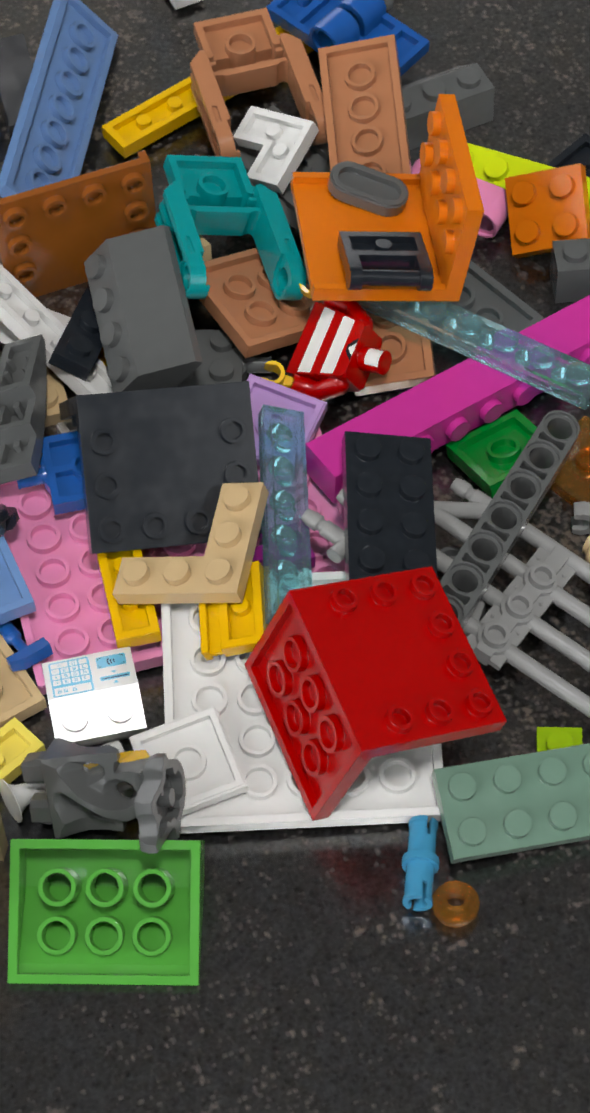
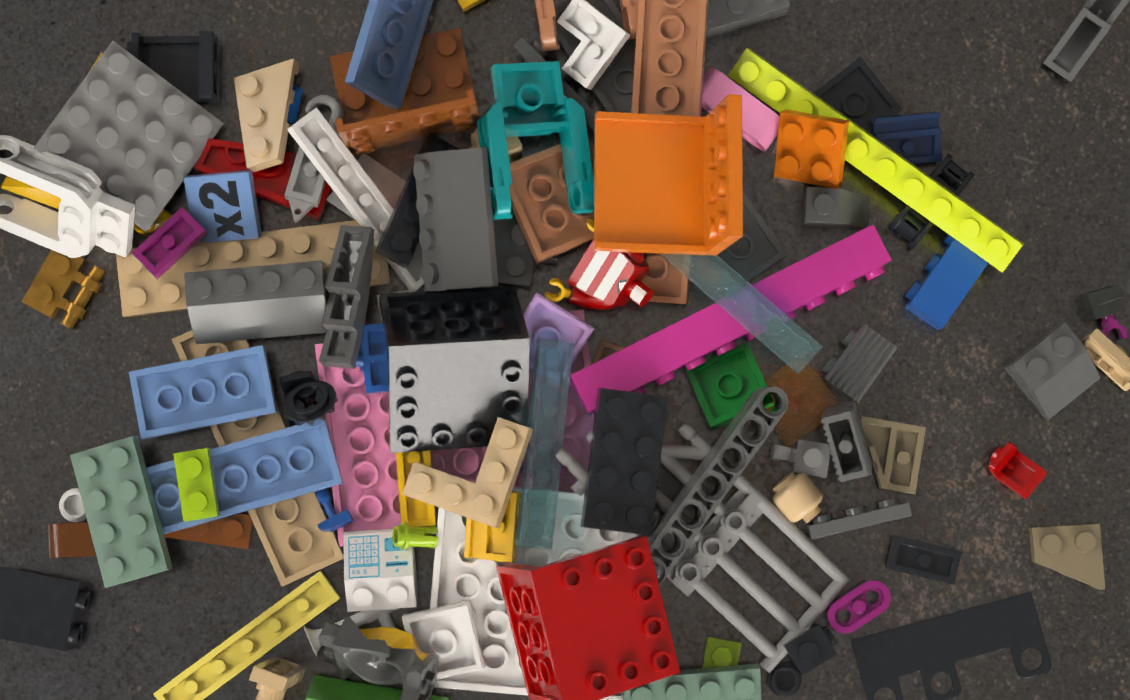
camera: 10 degrees right, 30 degrees up
dark grey tile [328,161,409,217] -> none
black plate [337,231,434,291] -> none
none -> lime pin [392,522,439,550]

